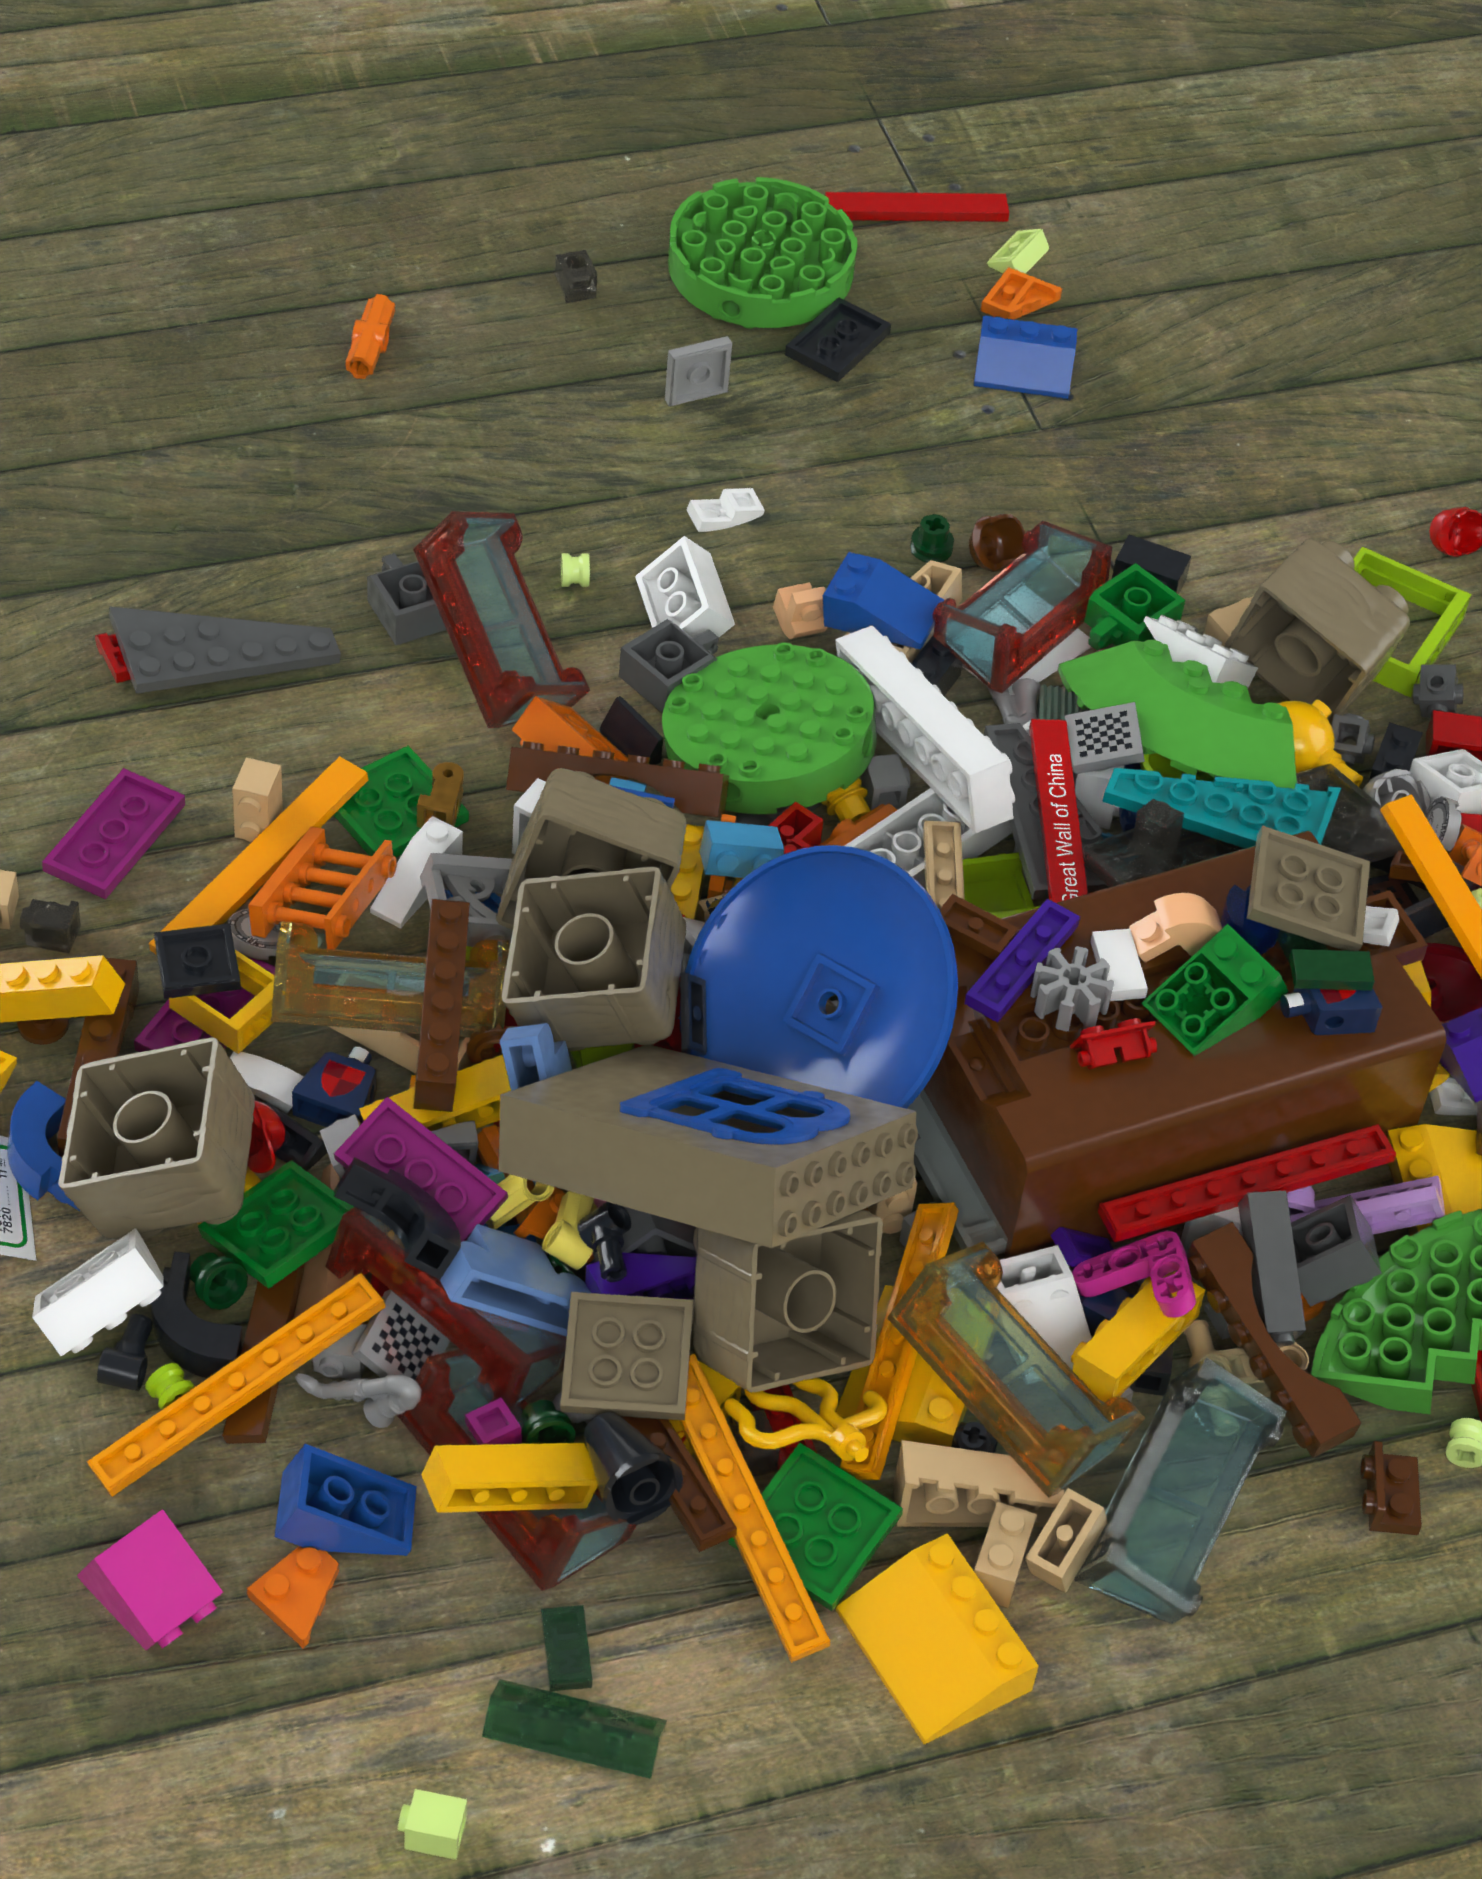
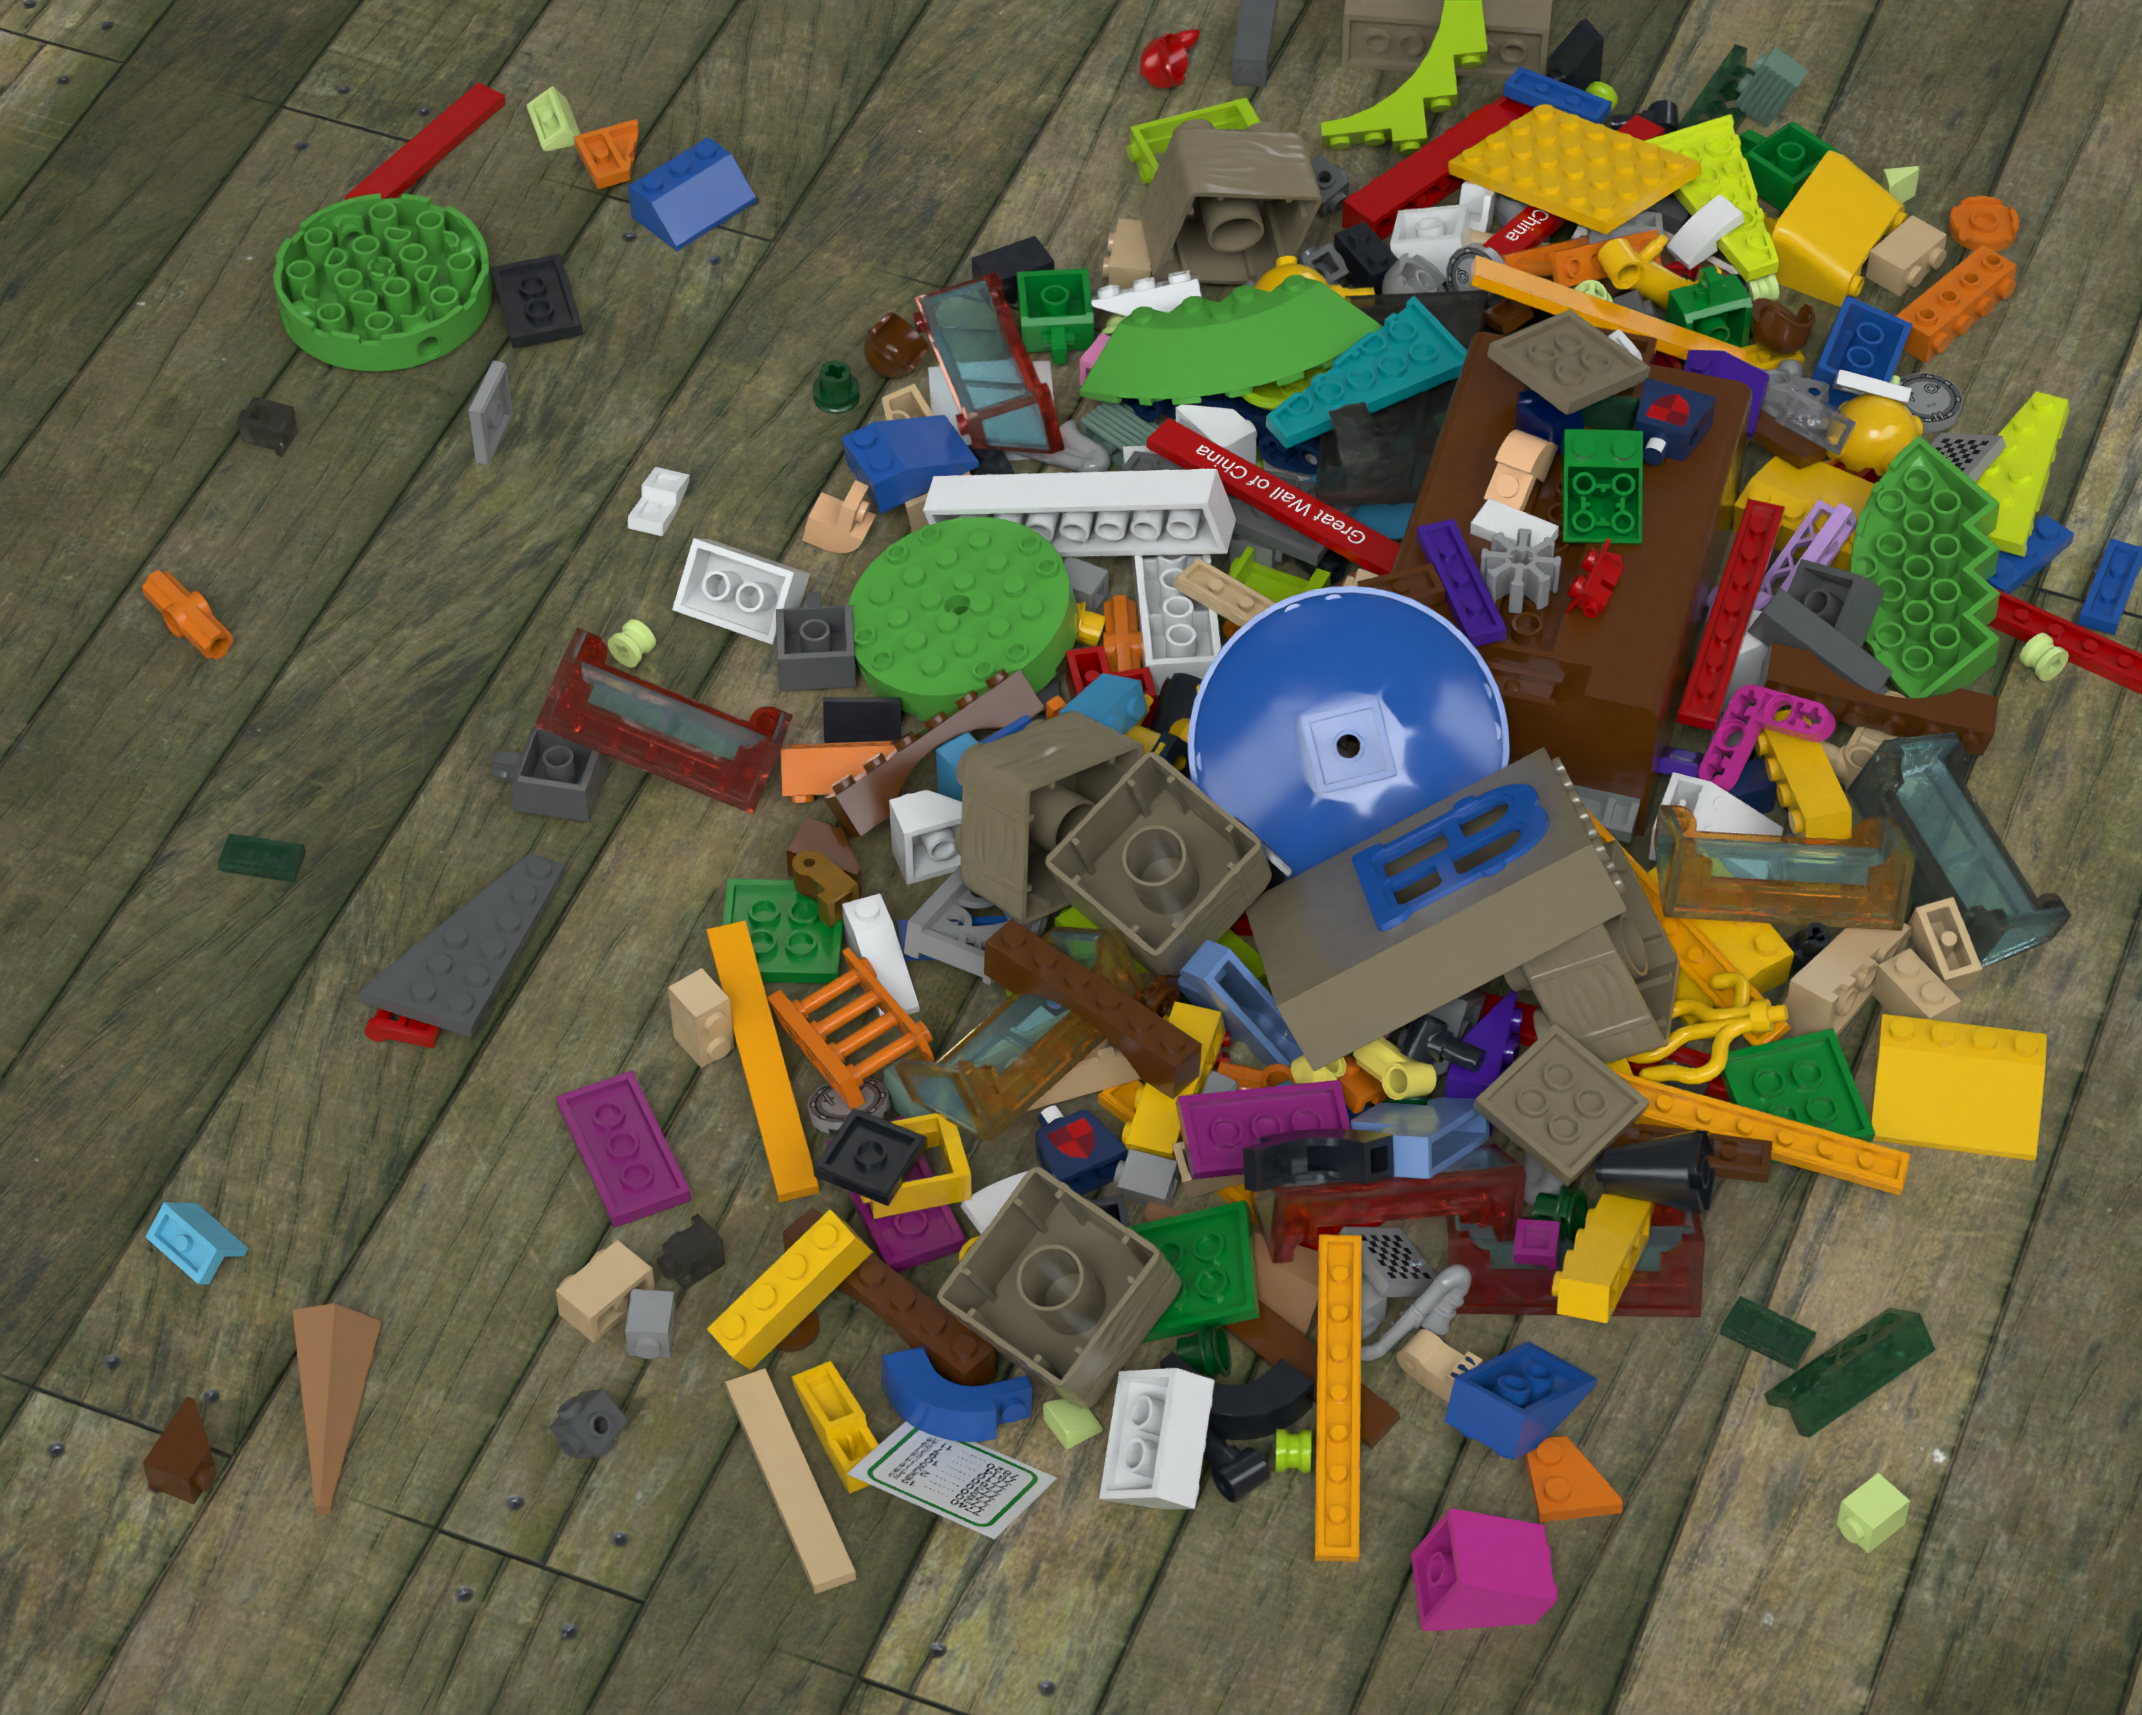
camera: 45 degrees left, 0 degrees up
light grey tile [1065,702,1145,774] -> none
dark green tile [1290,949,1375,991] -> none
reddish brown bracket [1360,1441,1422,1535] -> none
none -> clear green tile [218,833,306,883]
none -> reddish brown slope [786,817,862,899]
none -> yellowish green slope [1043,1399,1103,1450]
none -> tan leg [1396,1329,1483,1403]

